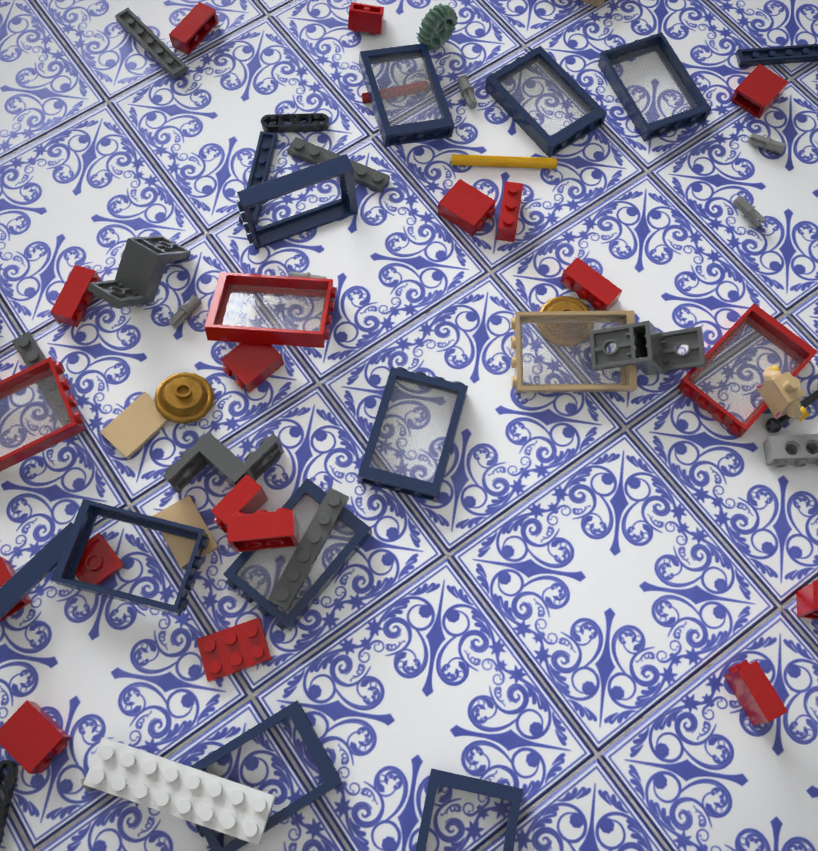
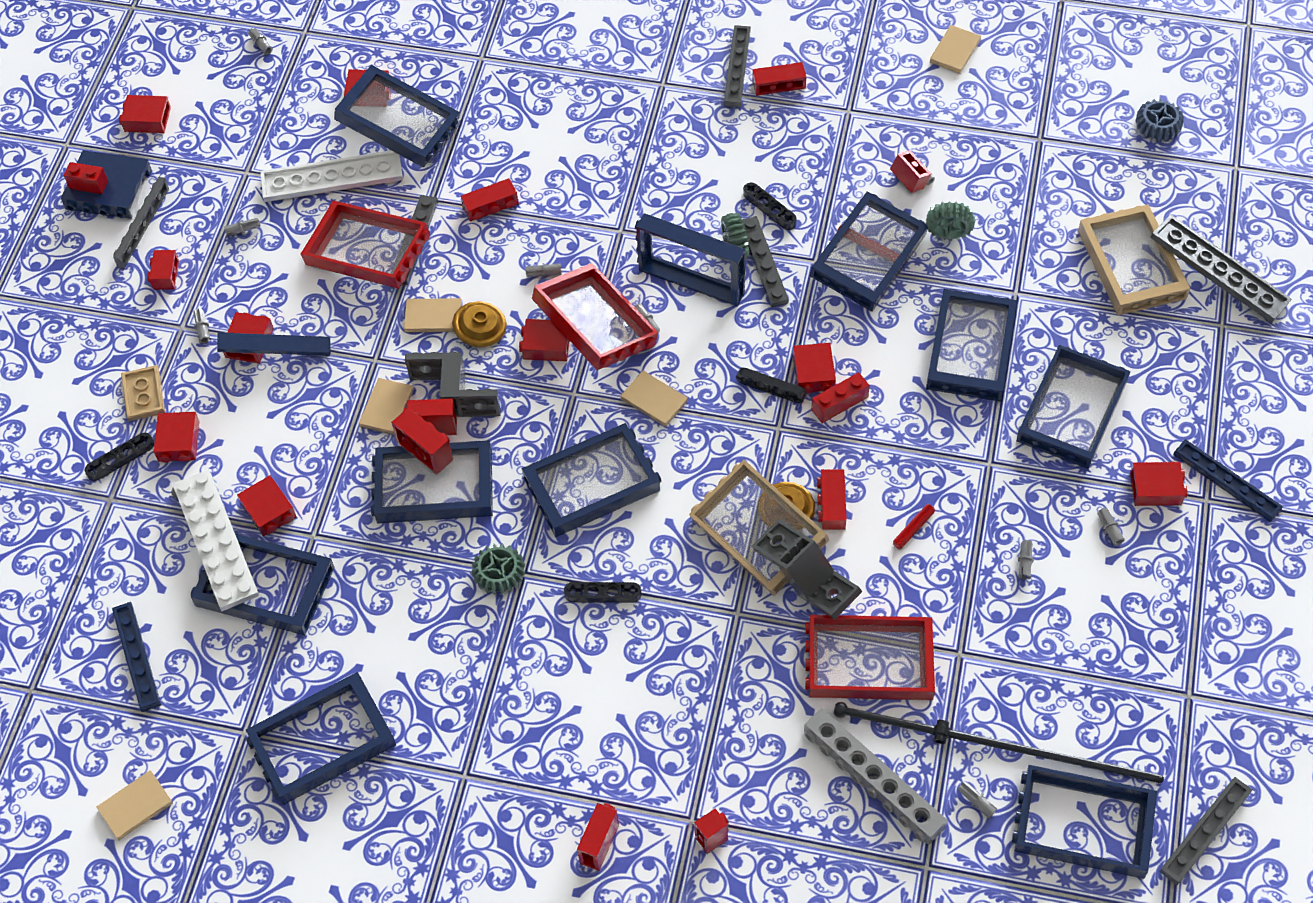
camera: 50 degrees right, 10 degrees down
dark blue window [51,499,209,616] -> none
red plate [75,533,125,586] -> none
dark grey bracket [88,235,191,309] -> none
red plate [196,617,272,682] -> none
dark blue tile [239,131,278,225] -> none
dark grey plate [268,488,349,611] -> none
yellow axle [451,154,557,169] -> none
light grey axle [457,75,477,108] -> none
tan torso [756,364,810,422] -> none
none -> red brick [237,475,297,537]
none -> sand green gear [471,543,525,595]
none -> black beam [564,582,642,603]
none -> tan tile [620,371,688,427]
none -> sand green gear [721,213,749,259]
none -> black beam [736,367,807,403]
none -> red axle [893,504,935,549]

